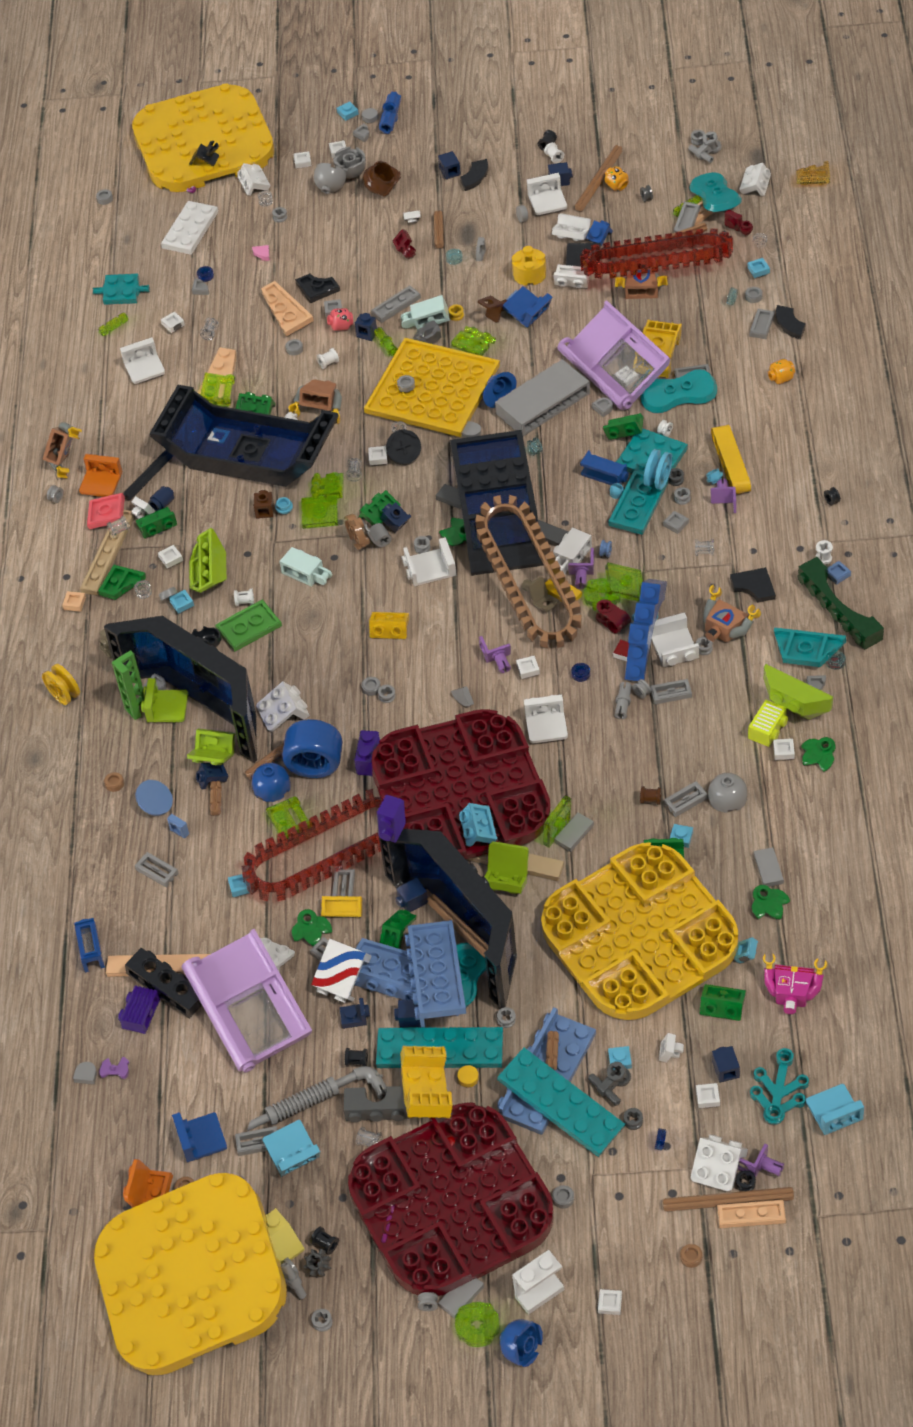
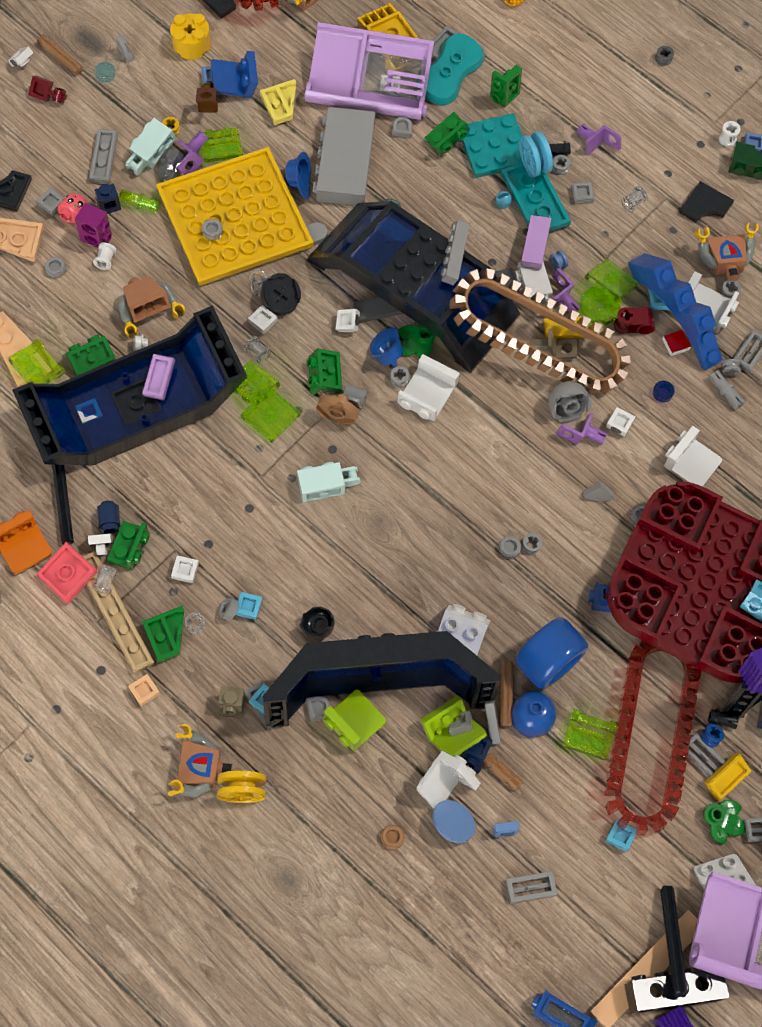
camera: 55 degrees left, 15 degrees up
bright green fence [112,650,145,720] -> none
lime wedge [189,528,227,593] -> none
bright green tile [215,599,282,652] -> none
white bush [234,588,254,607] -> none
reddish brown brick [253,490,274,519] -> none
medium azure plate [275,497,293,514] -> none
dark purple brick [354,730,380,776] -> none
yellow bracket [369,612,409,639] -> none
dark blue brick [380,502,411,533] -> none
white bracket [553,265,591,288] -> none
blue window [580,450,629,485] -> none
white bush [657,420,673,437] -> none
medium azure plate [706,468,723,484] -> none
yellow beam [711,424,751,494] -> none
black bush [824,487,841,505] -> none
none -> magenta brick [75,203,112,248]
none -> lavender tile [142,354,175,400]
none -> torso [168,724,233,798]
none -> medium lavender bracket [177,130,209,174]
none -> light yellow wing [260,79,296,125]
none -> white plate [336,309,360,332]
none -> blue piece [370,327,403,367]
none -> lavender tile [385,70,427,96]
none -> white bracket [417,751,481,808]
none -> light grey piece [441,220,470,285]
none -> light grey tile [448,710,473,736]
none -> light grey tile [485,700,501,744]
none -> green bracket [490,64,522,108]
none -> lavender tile [521,215,551,269]
none -> light grey cylinder [548,381,592,423]
none -> black pin [549,141,571,156]
none -> dark grey bush [655,46,674,66]
none -> black axle [660,885,688,998]
none -> blue bush [701,724,724,747]
none -> black pin [708,708,739,729]

